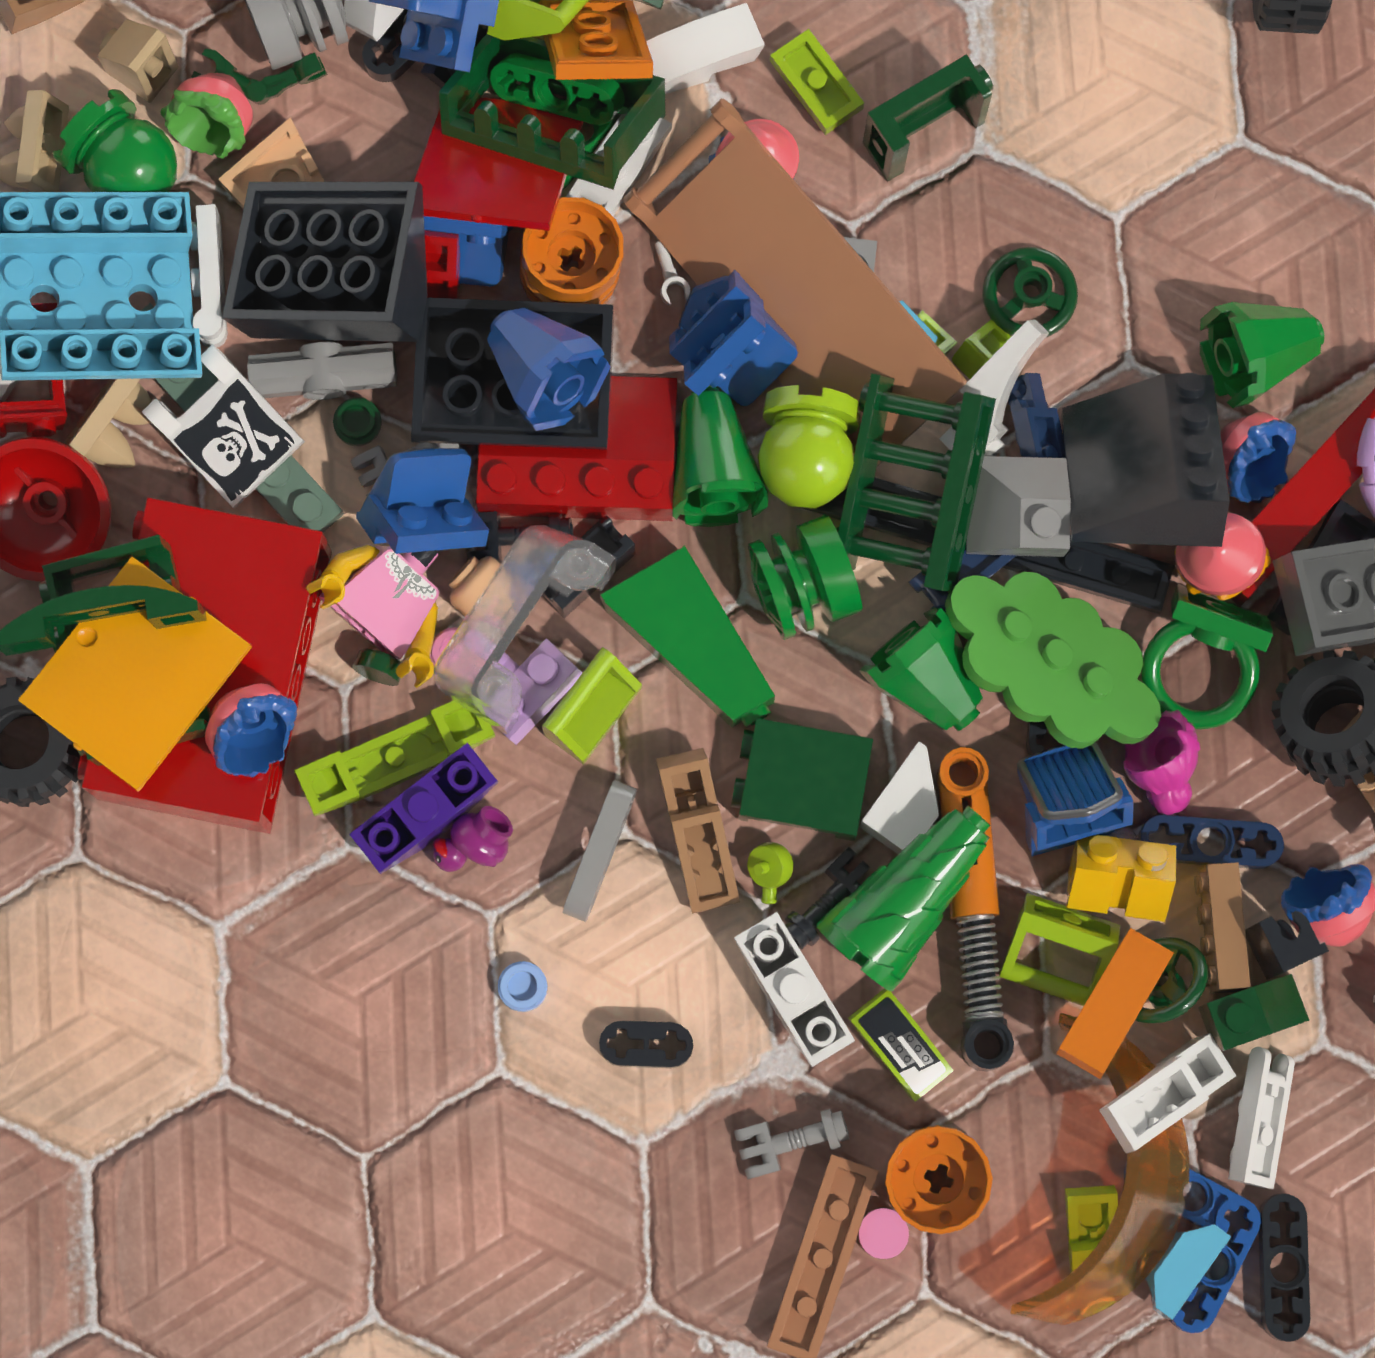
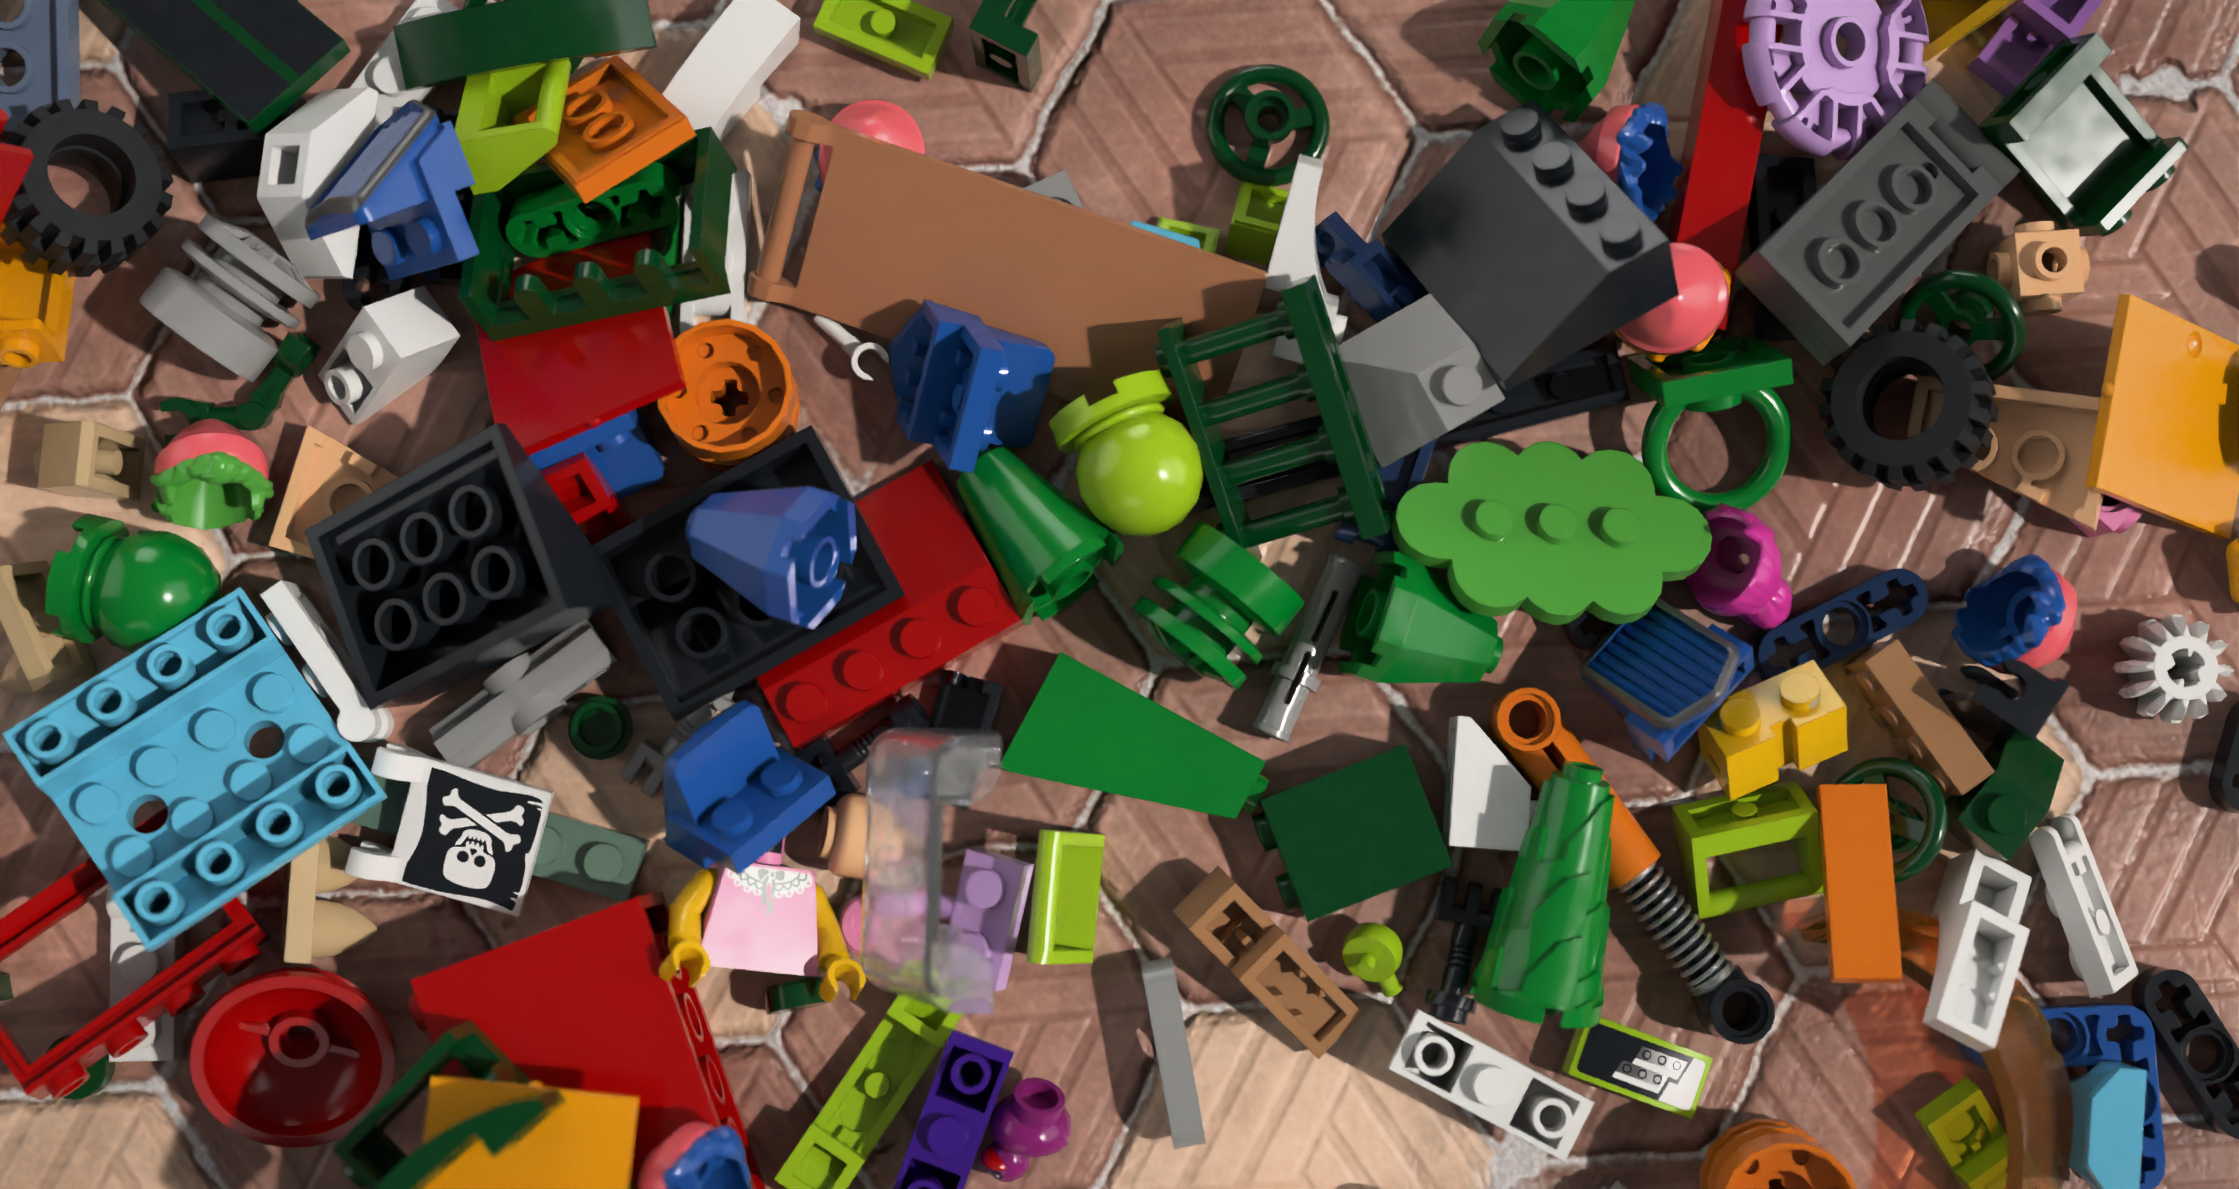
camera: 30 degrees left, 5 degrees up
none -> white slope [318,285,460,425]
none -> light grey pin [1251,553,1366,743]

